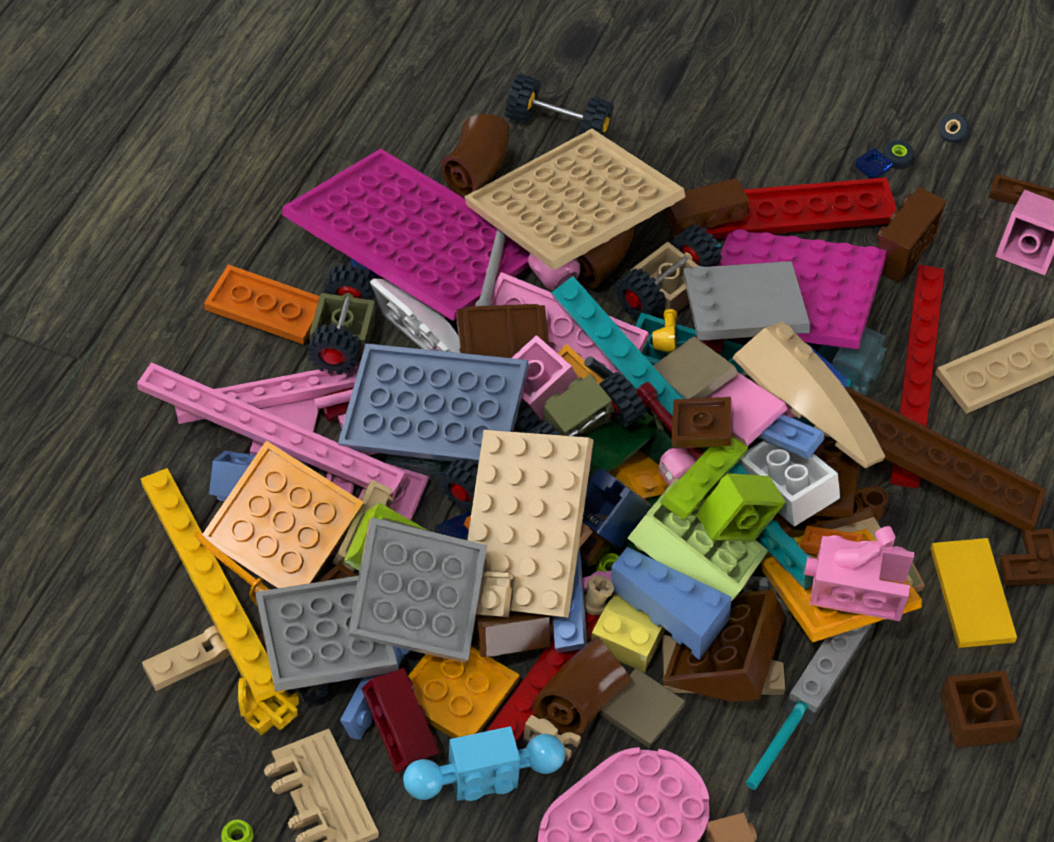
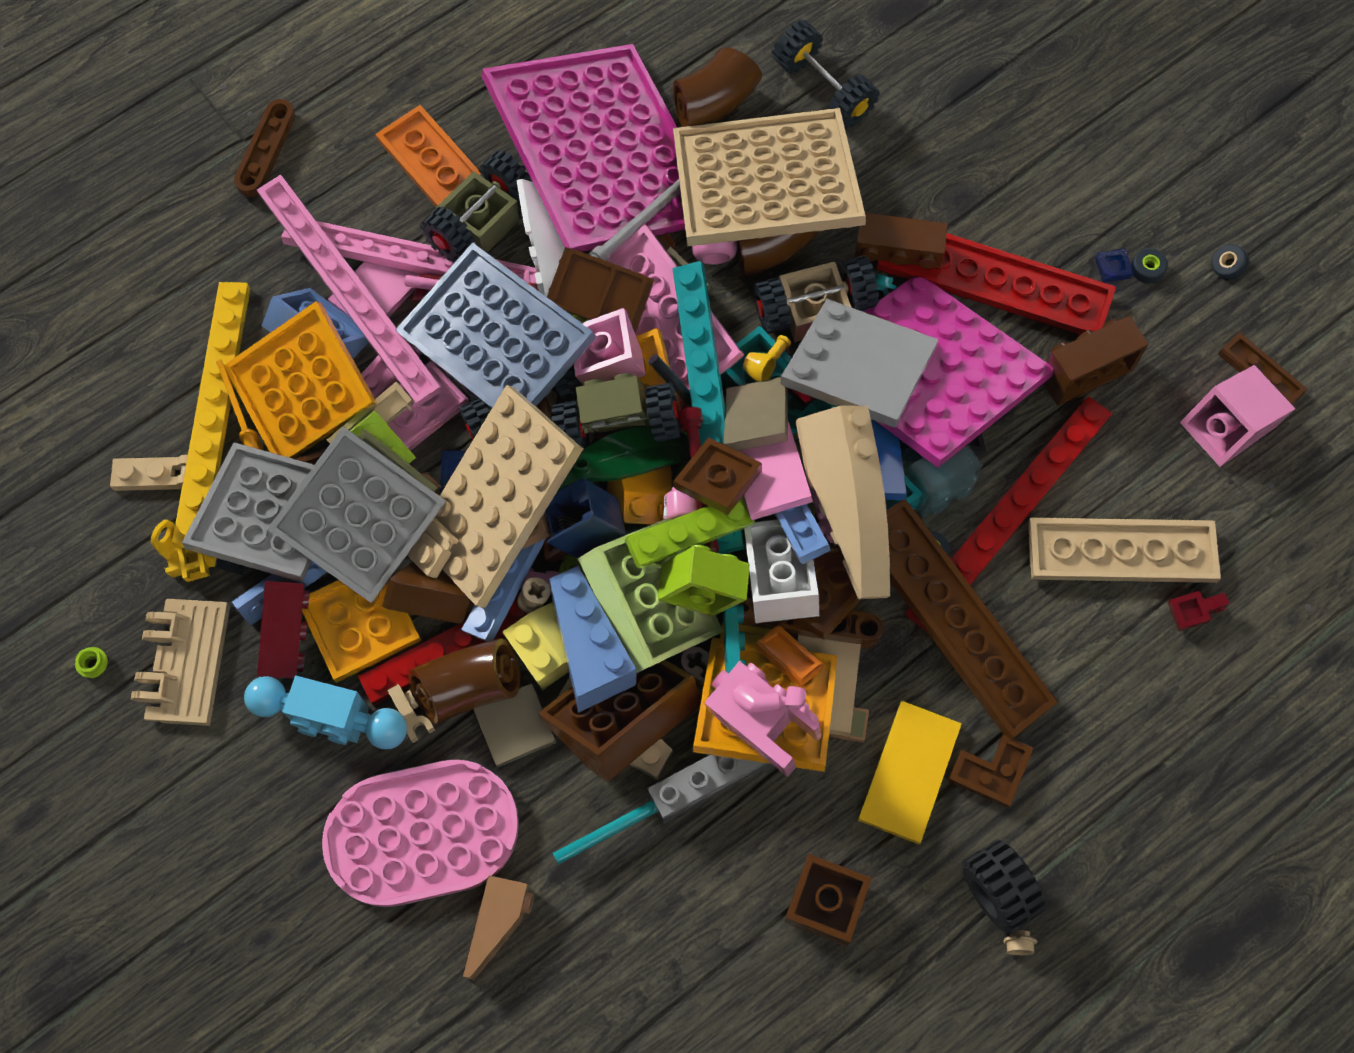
camera: 35 degrees right, 15 degrees up
none -> reddish brown plate [234,99,295,197]

